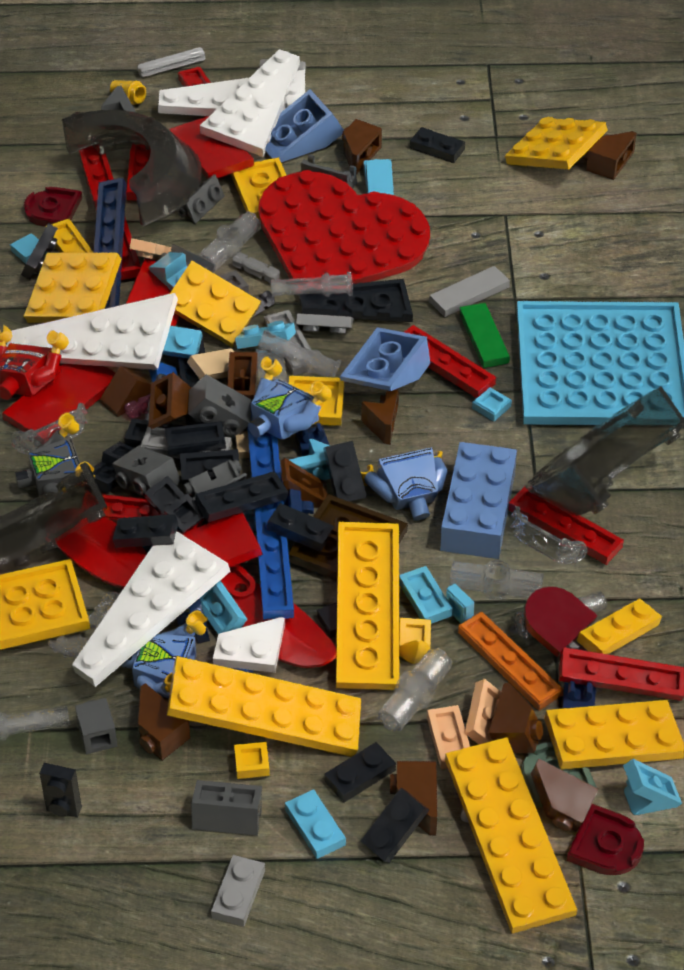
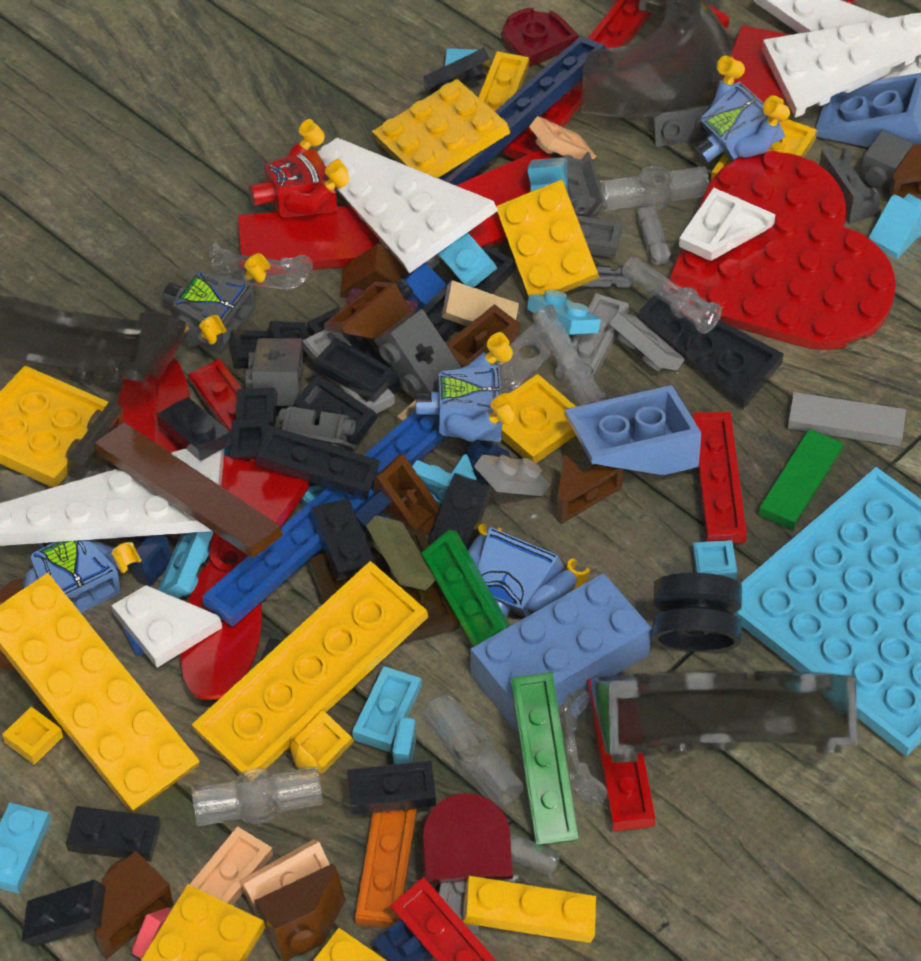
camera: 45 degrees right, 5 degrees up
none -> clear smoke plate [65,400,123,480]
none -> reddish brown tile [94,422,283,558]
none -> coral tile [132,907,172,959]
none -> black plate [347,761,436,815]
none -> olive plate [366,515,436,590]
none -> green tile [421,530,510,647]
none -> light grey plate [474,455,551,496]
none -> tile [510,672,578,847]
none -> black wheel [652,573,742,653]
none -> white wing [679,188,775,261]
none -> torso [695,55,790,163]
none -> dark grey brick [860,130,914,192]

